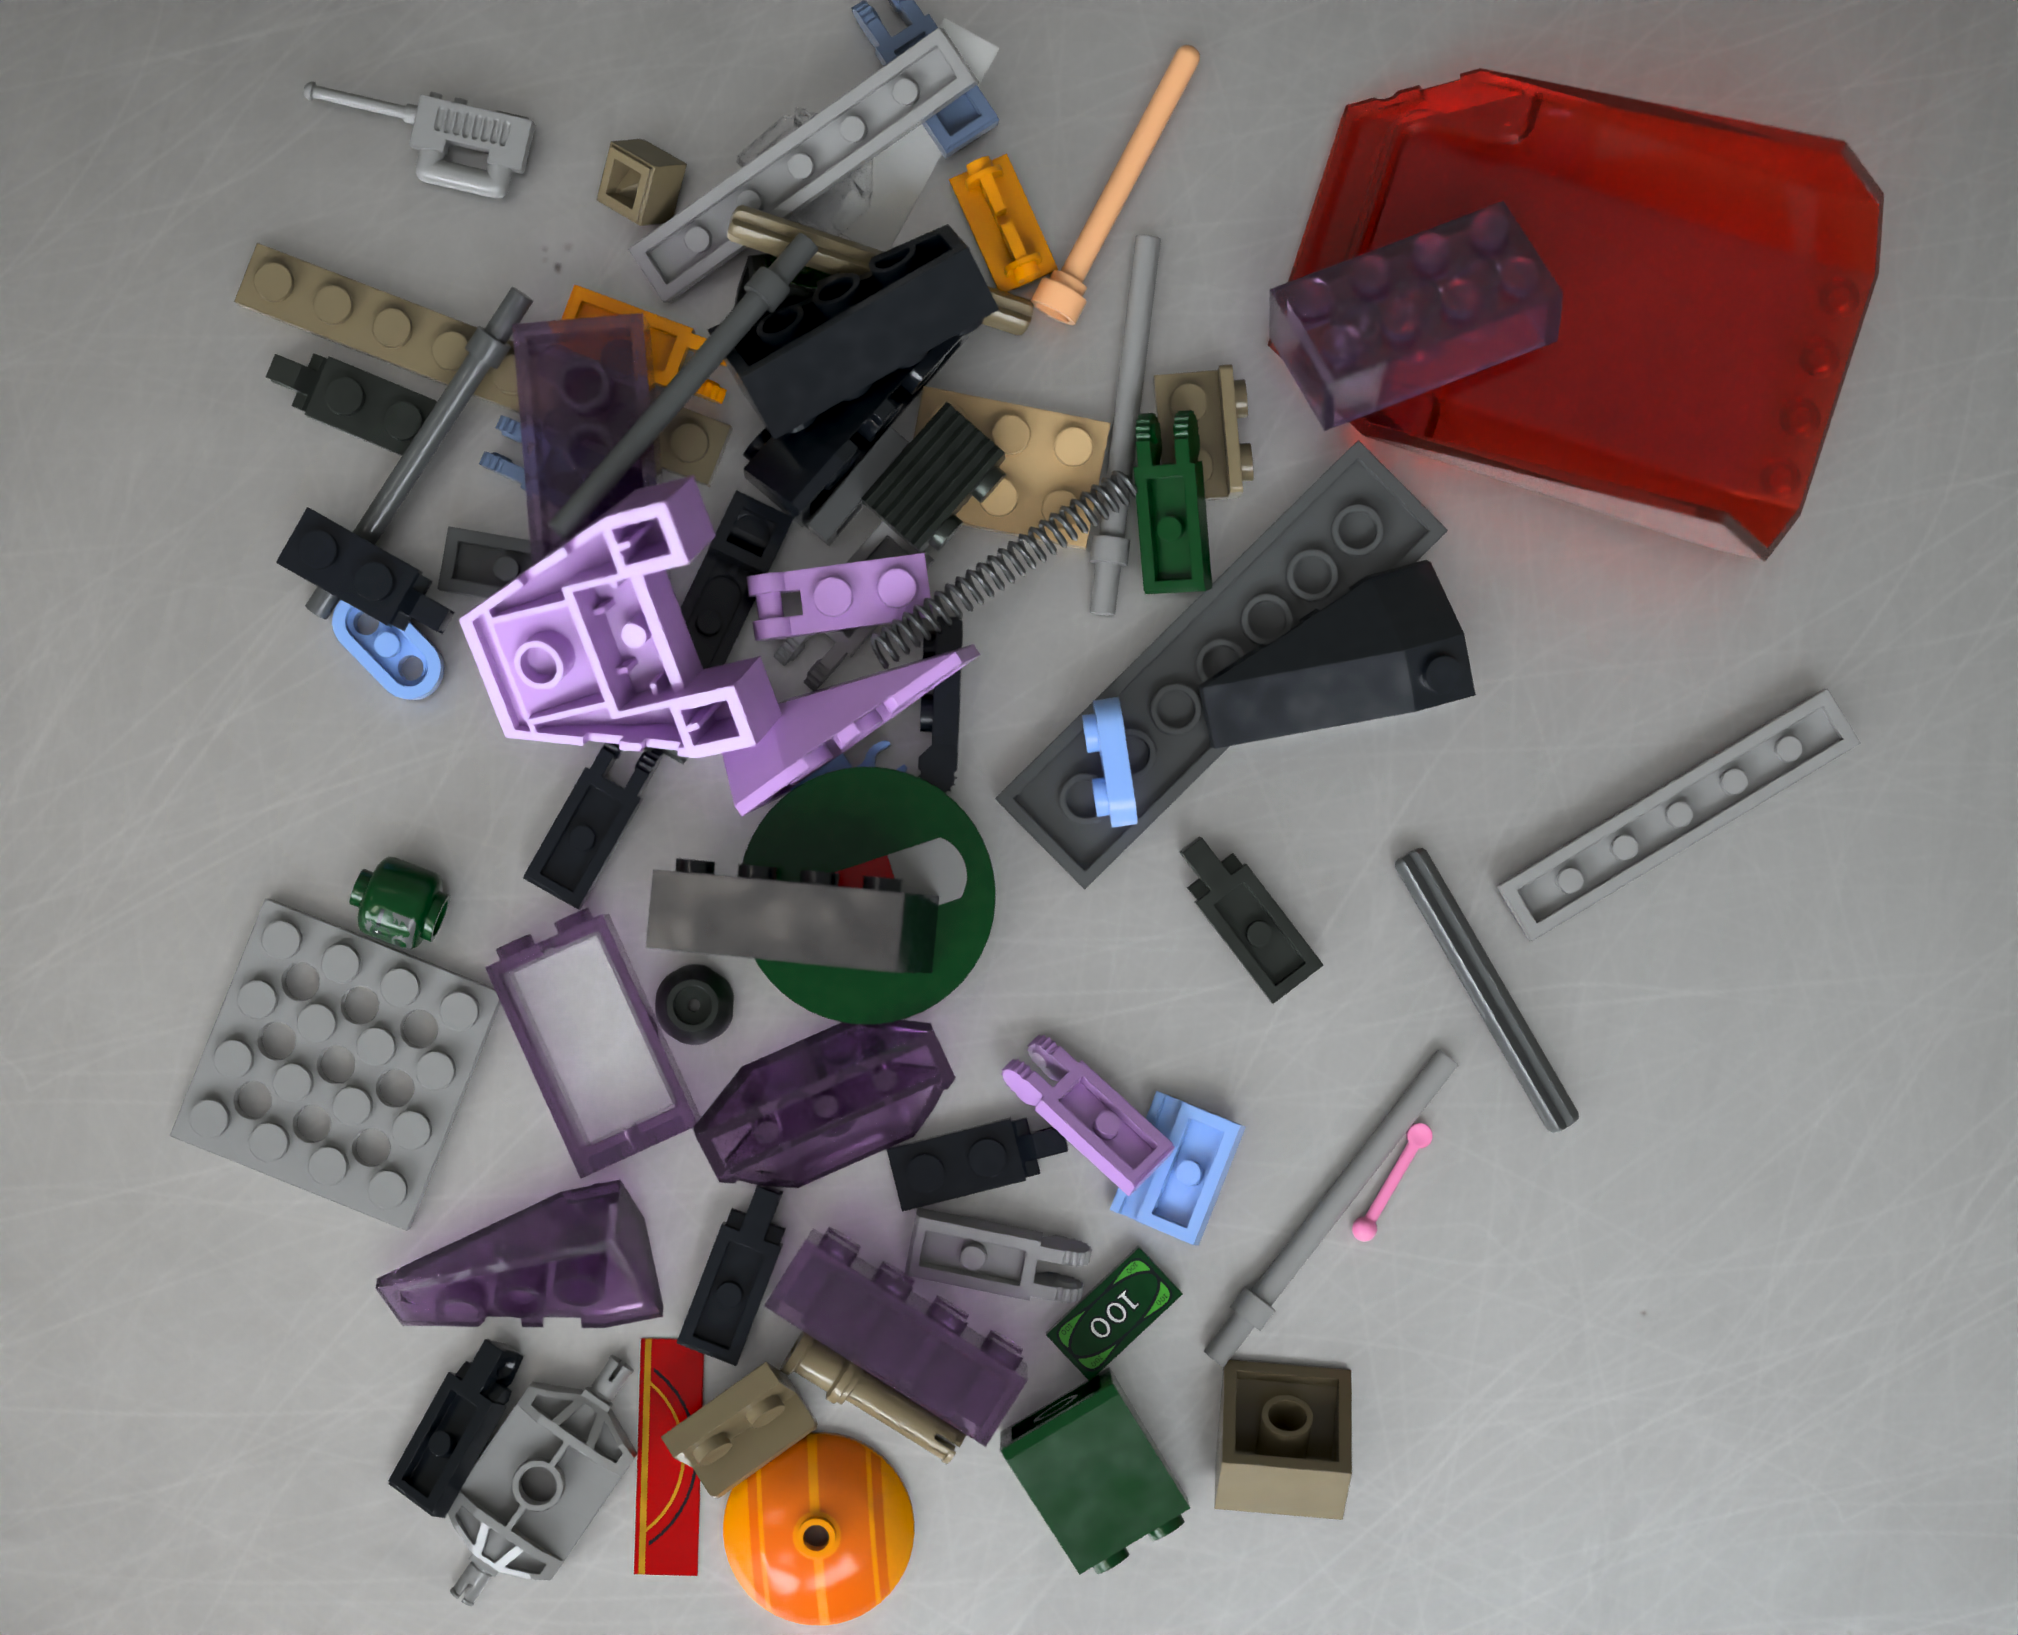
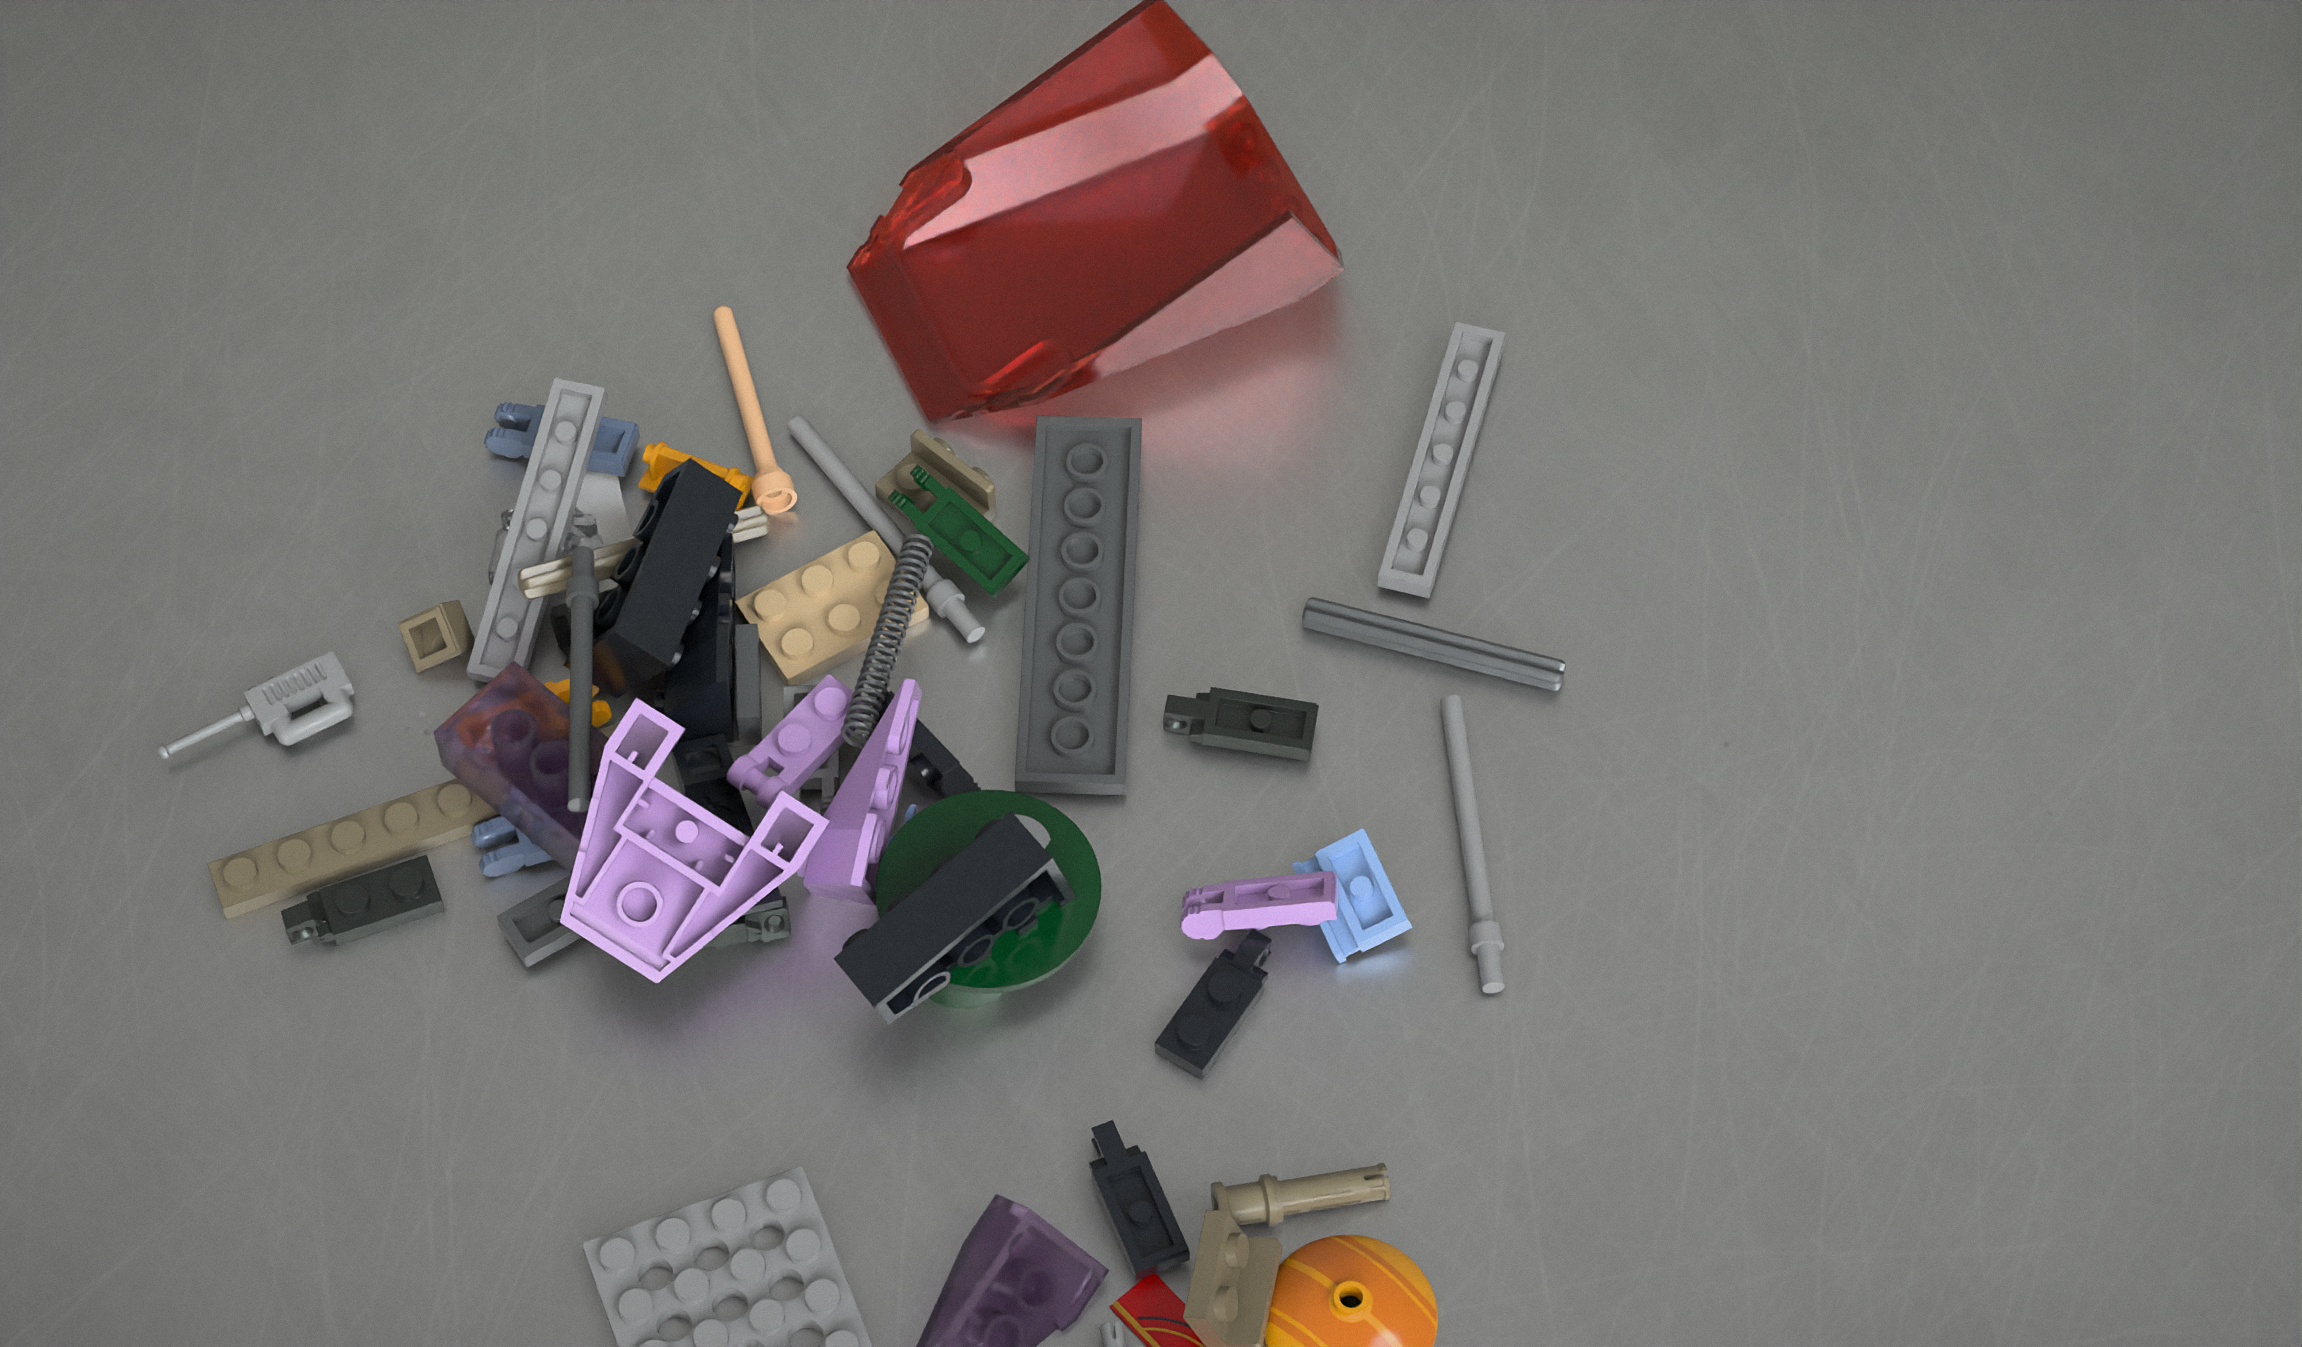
camera: 45 degrees left, 30 degrees down
black hinge [276,507,455,634] -> none
dark grey bar [305,287,533,619] -> none
light blue plate [332,600,444,700] -> none
dark green head [349,857,450,949] -> none
clear window [485,907,703,1179] -> none
black hinge [523,743,664,910] -> none
pearl dark grey plate [655,964,734,1045] -> none
clear purple wedge [693,1020,956,1188] -> none
clear purple brick [764,1227,1028,1447] -> none
pearl dark grey brick [861,402,1006,553] -> none
light grey hinge [904,1207,1092,1303] -> none
dark green slope [1000,1367,1191,1575] -> none
dark green tile [1046,1245,1183,1382] -> none
light blue plate [1082,697,1138,828] -> none
black wedge [1199,560,1476,749] -> none
dark tan slope [1214,1360,1352,1520] -> none
clear purple brick [1269,201,1563,431] -> none
bright pink hinge [1352,1123,1433,1242] -> none

